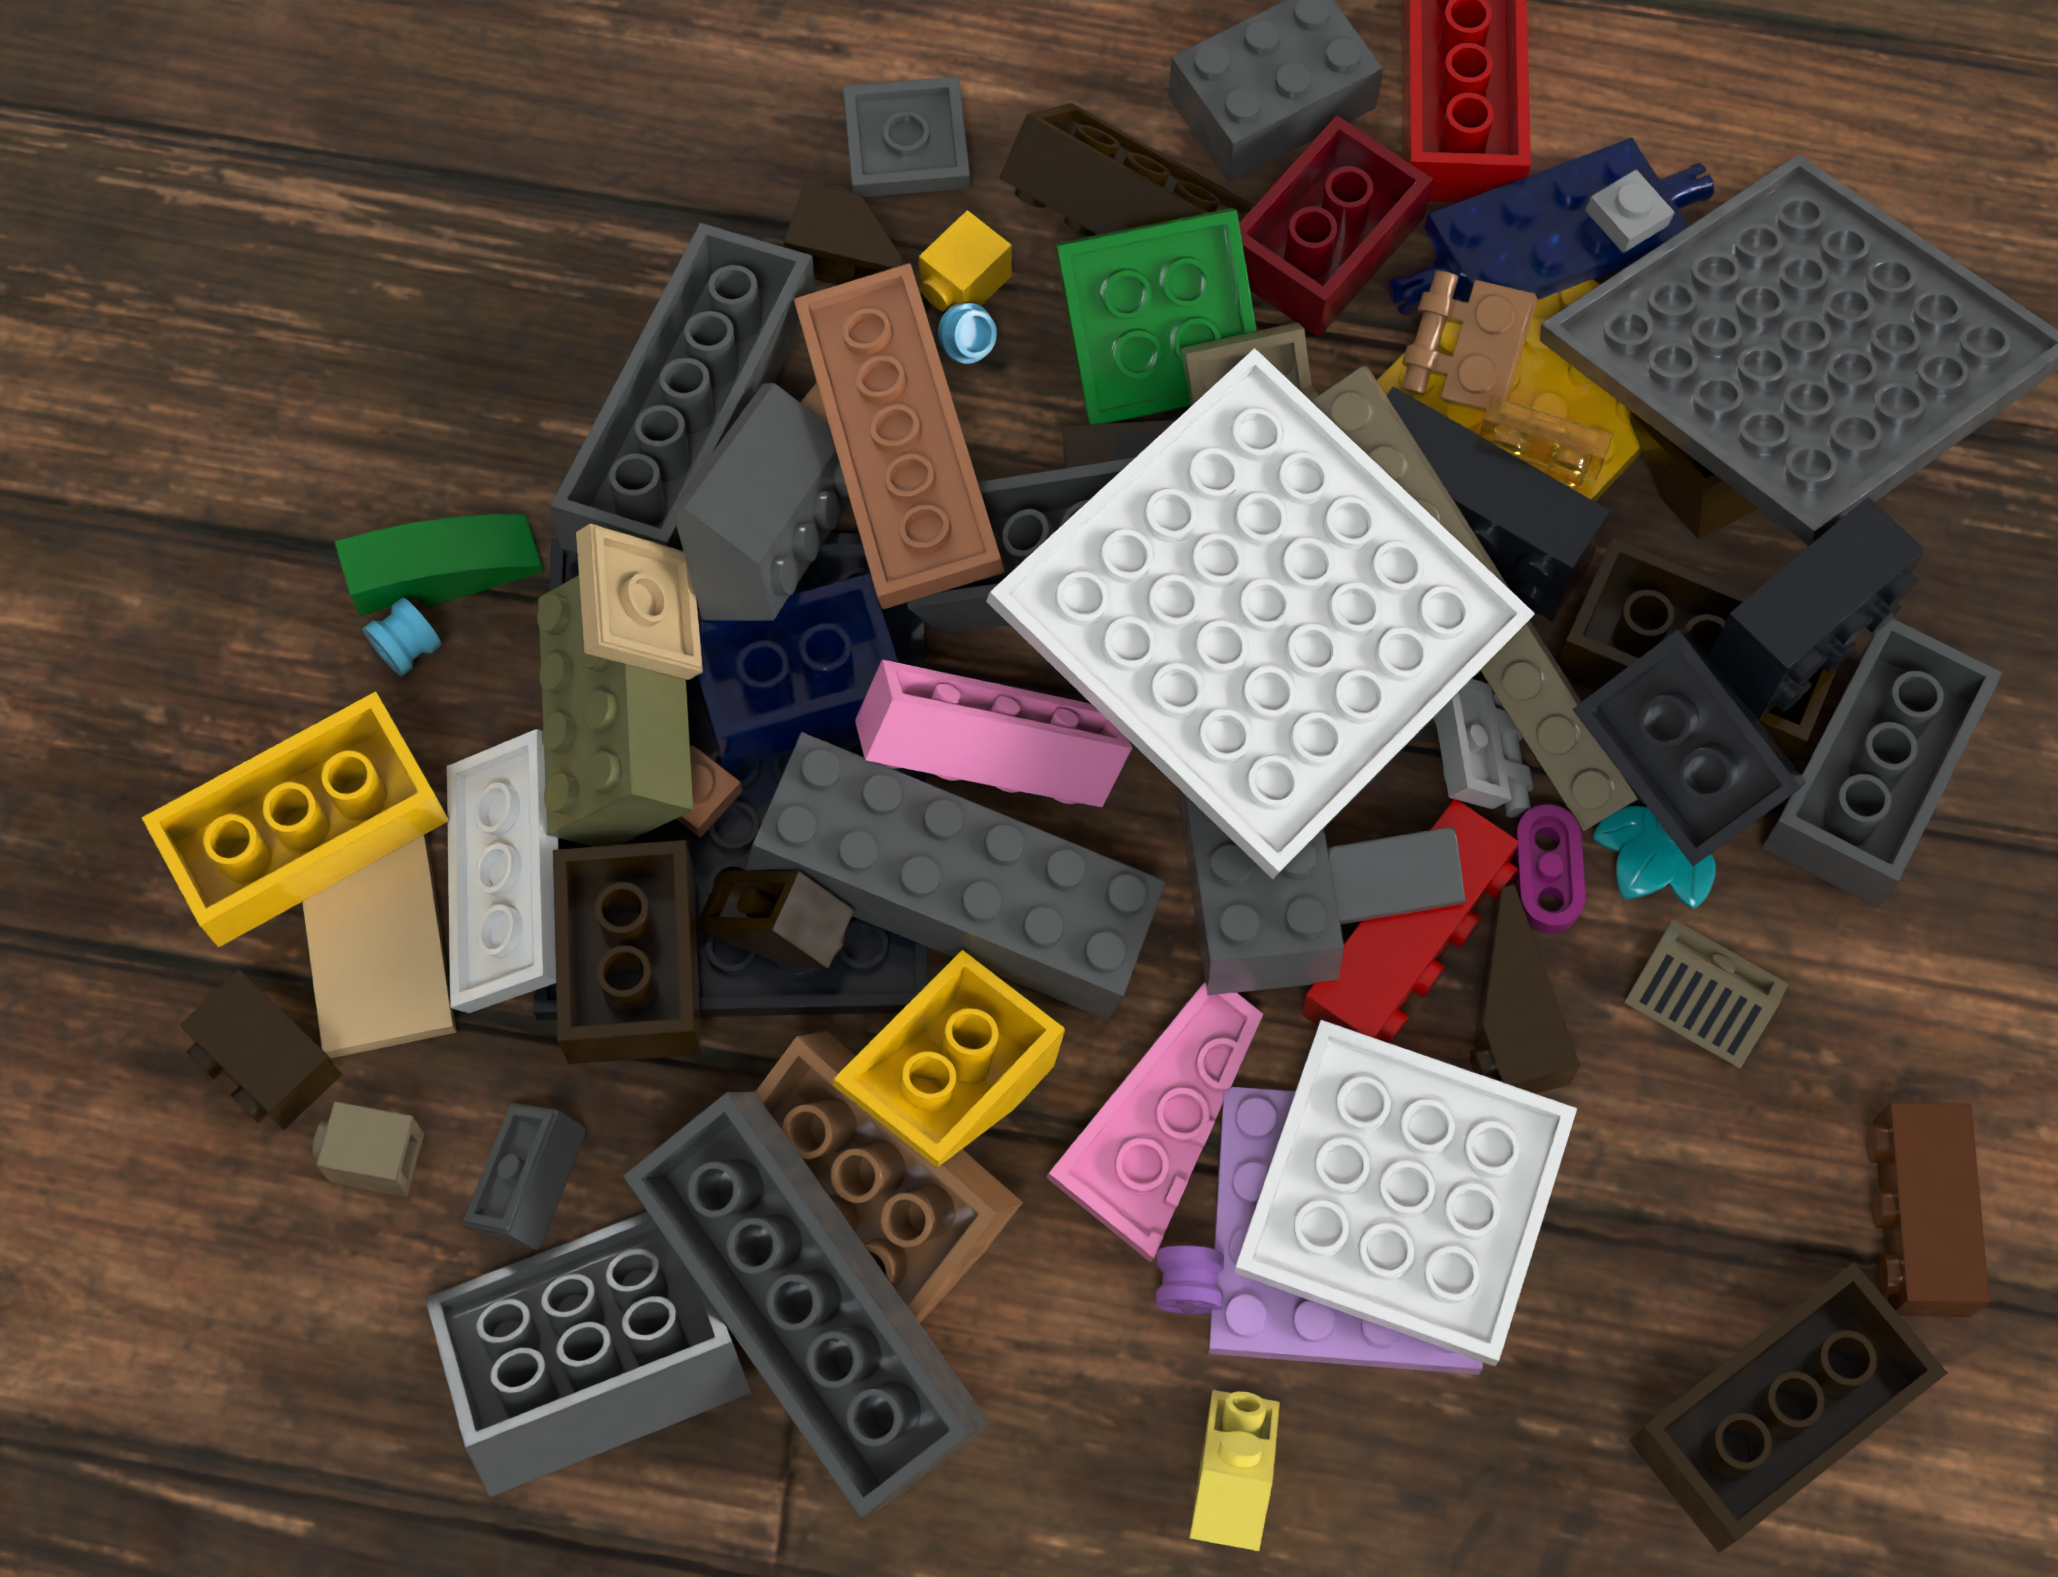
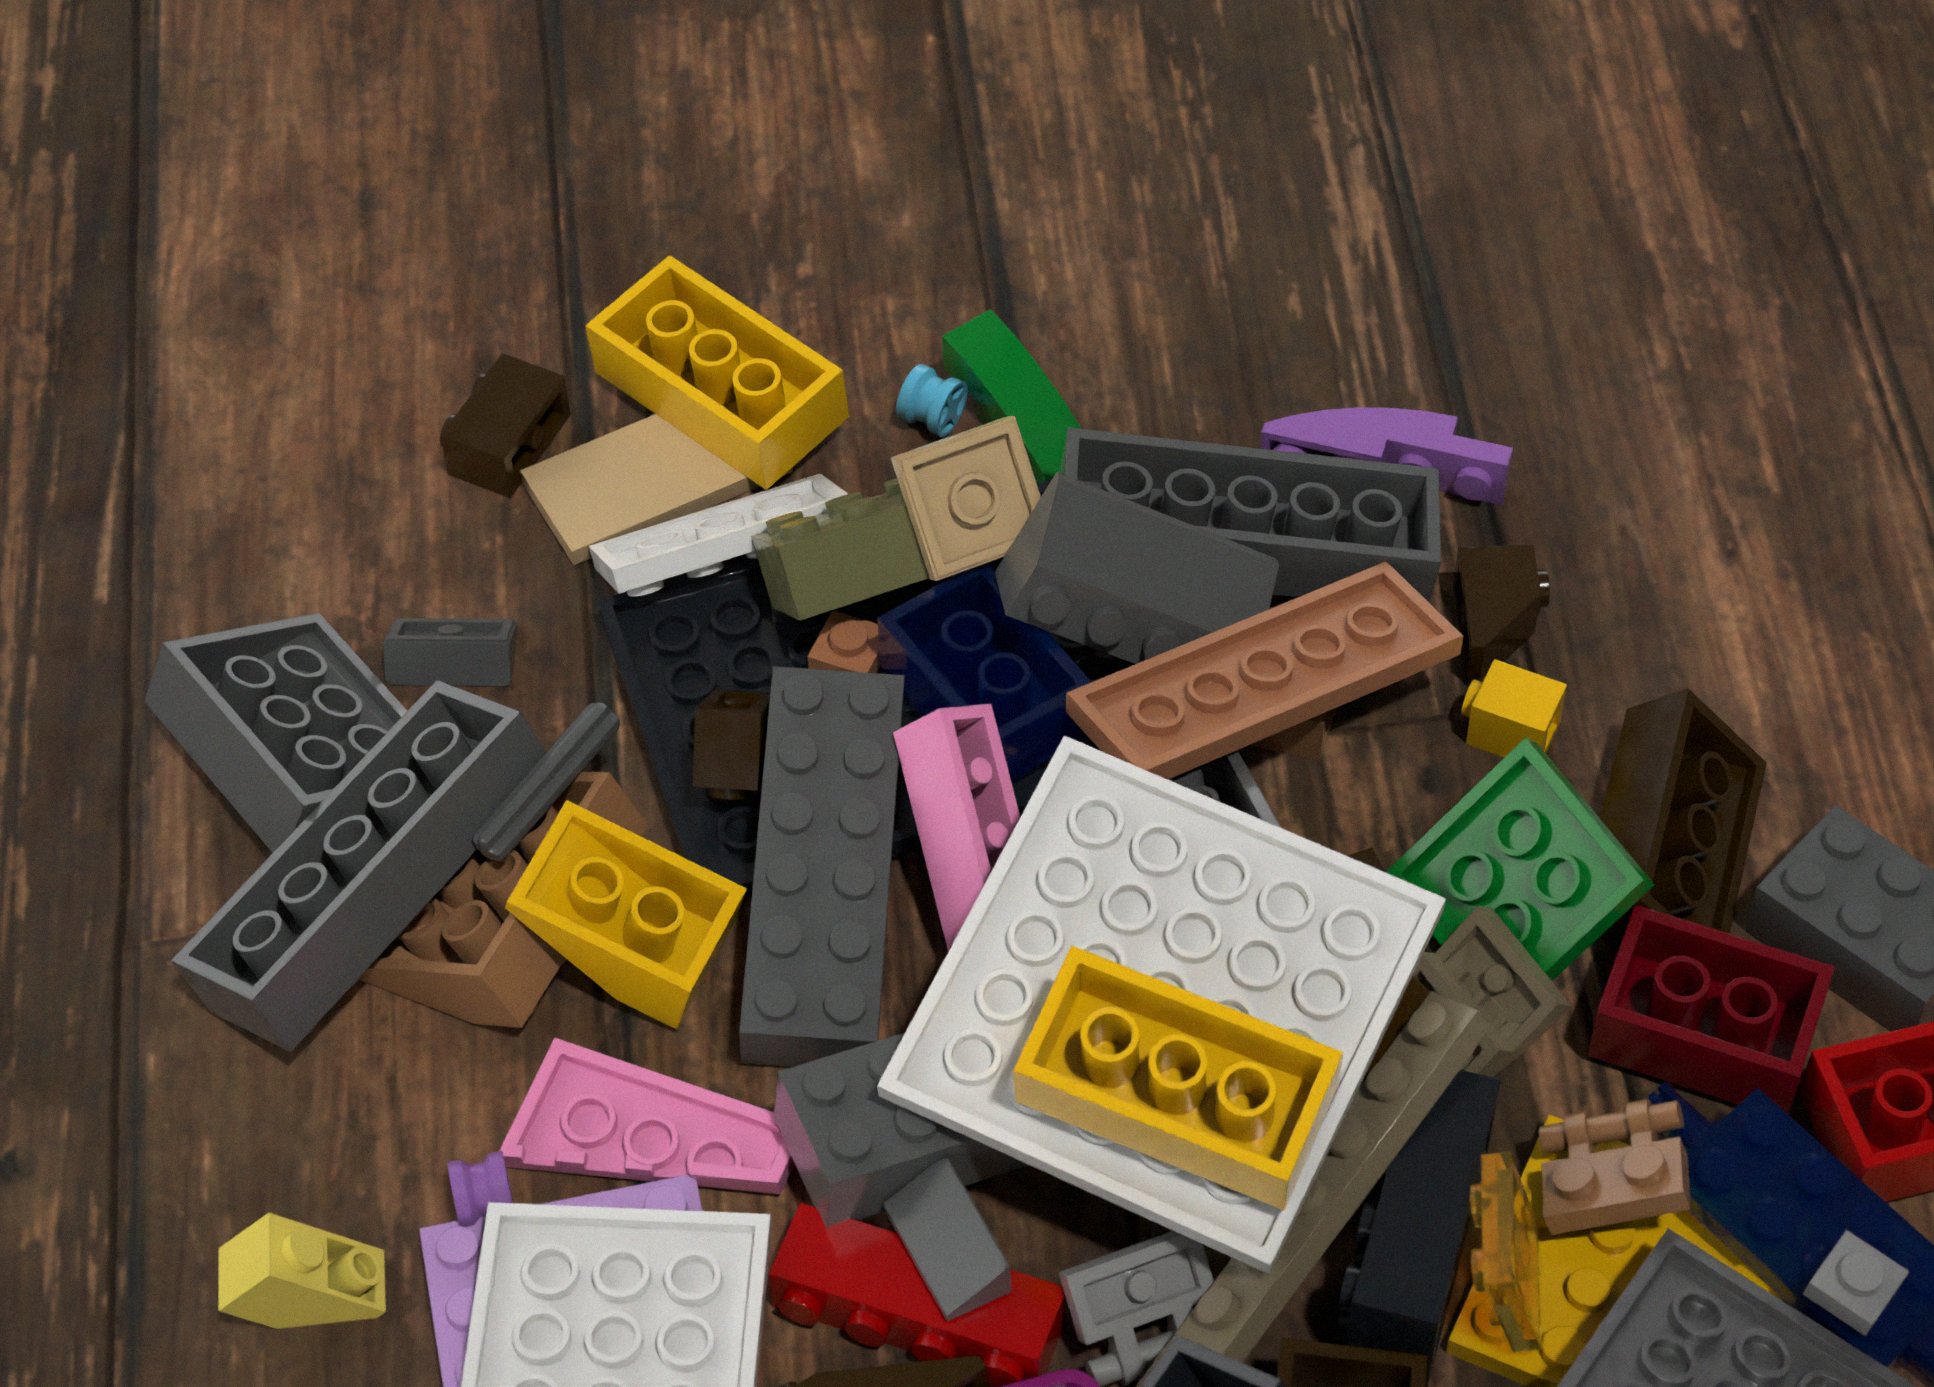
camera: 75 degrees right, 15 degrees down
dark tan brick [312,1101,424,1197] -> none
dark brown brick [553,840,702,1064] -> none
dark grey plate [843,76,970,197] -> none
medium azure plate [938,303,997,364] -> none
none -> dark grey axle [473,702,620,861]
none -> yellow brick [1013,945,1343,1211]
none -> medium lavender slope [1260,407,1513,505]

